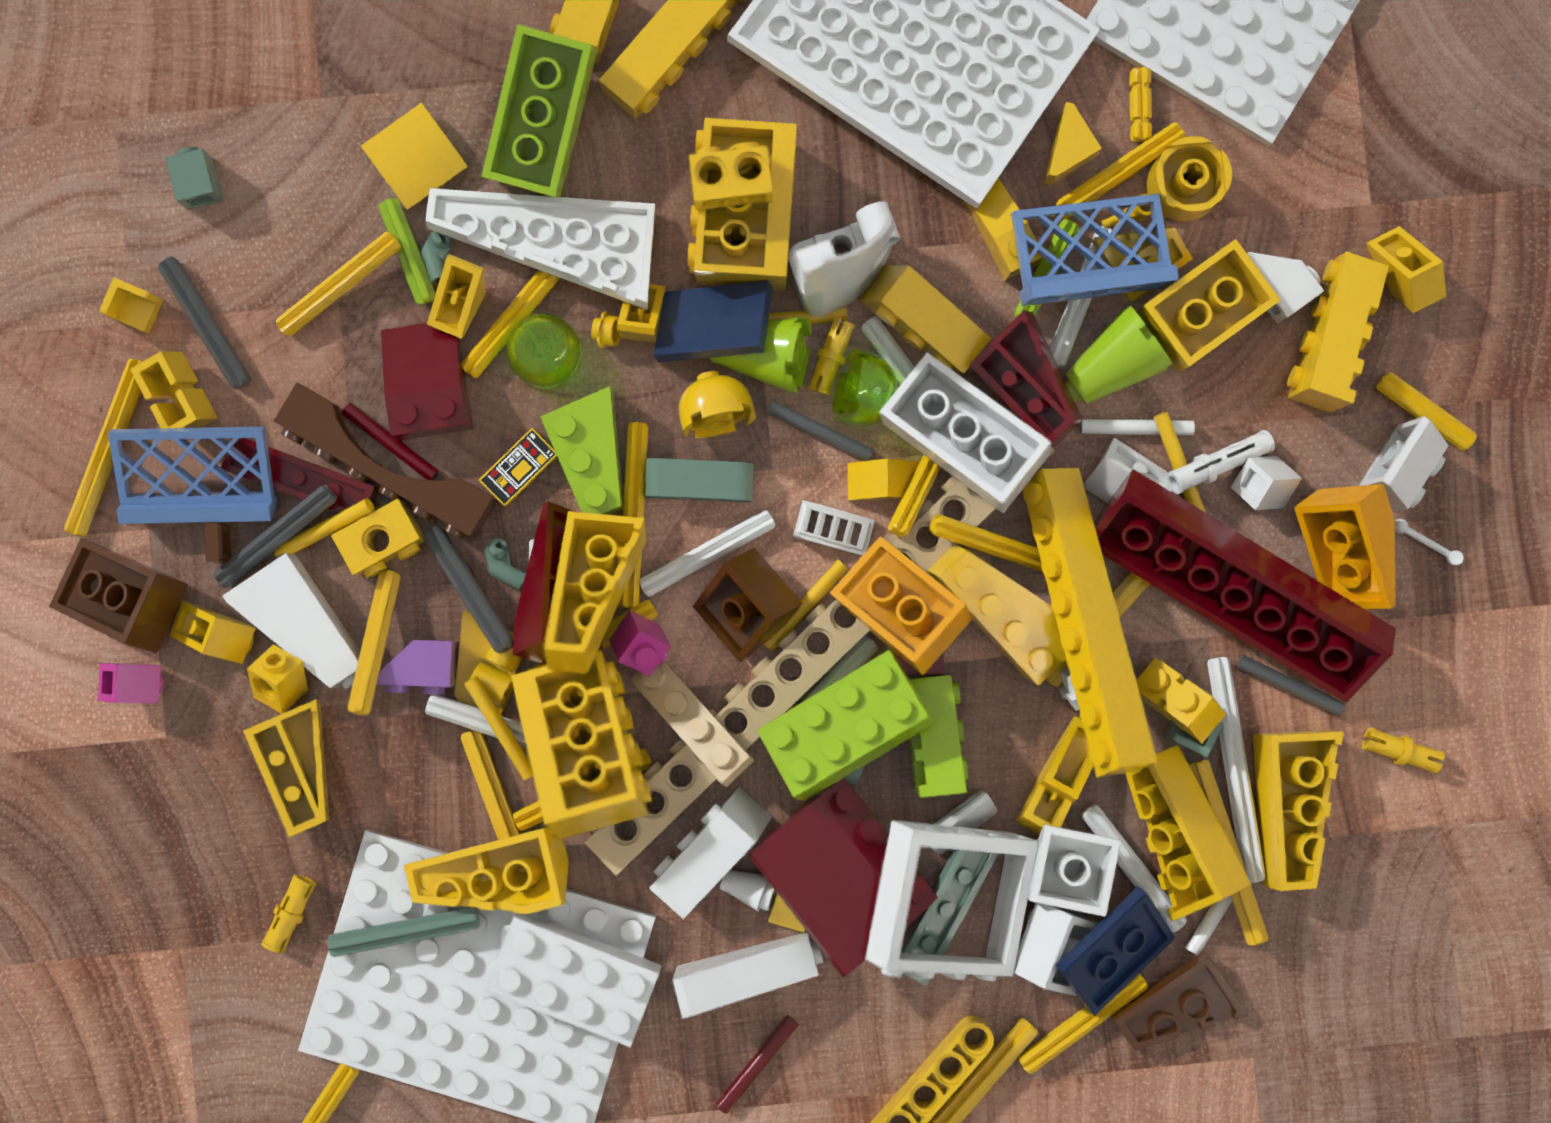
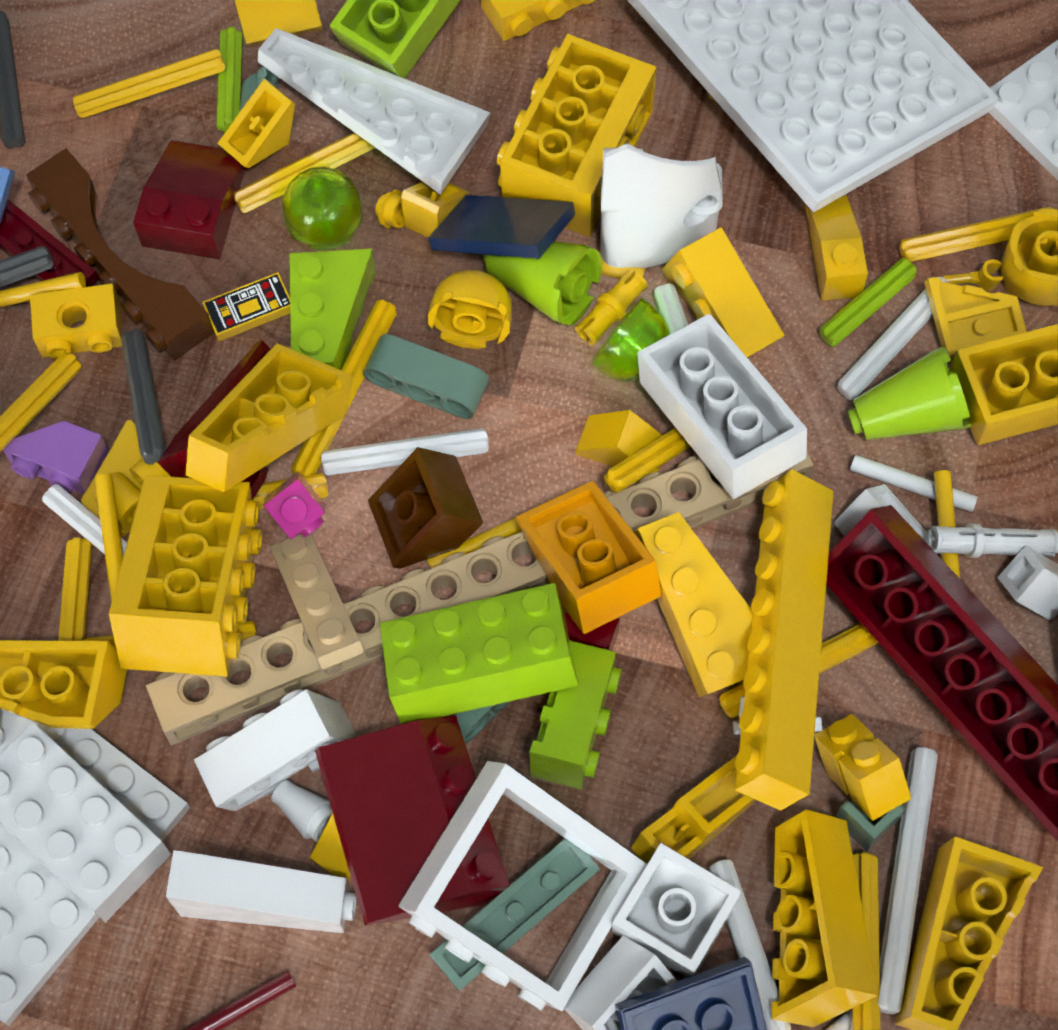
camera: 25 degrees right, 20 degrees down
dark red bar [341,402,440,480] -> none
sand green arm [485,538,526,591] -> none
yellow brick [689,142,773,211] -> none
dark grey bar [767,400,874,461] -> none
white slope [793,500,875,556] -> none
yellow axle [929,514,1043,572] -> none
white slope [932,790,997,855] -> none
dark red wedge [969,310,1083,447] -> none
medium blue fence [1011,194,1179,306] -> none
yellow slope [1043,102,1102,185] -> none
yellow axle [1129,67,1152,142] -> none
dark grey bar [1235,654,1345,716] -> none

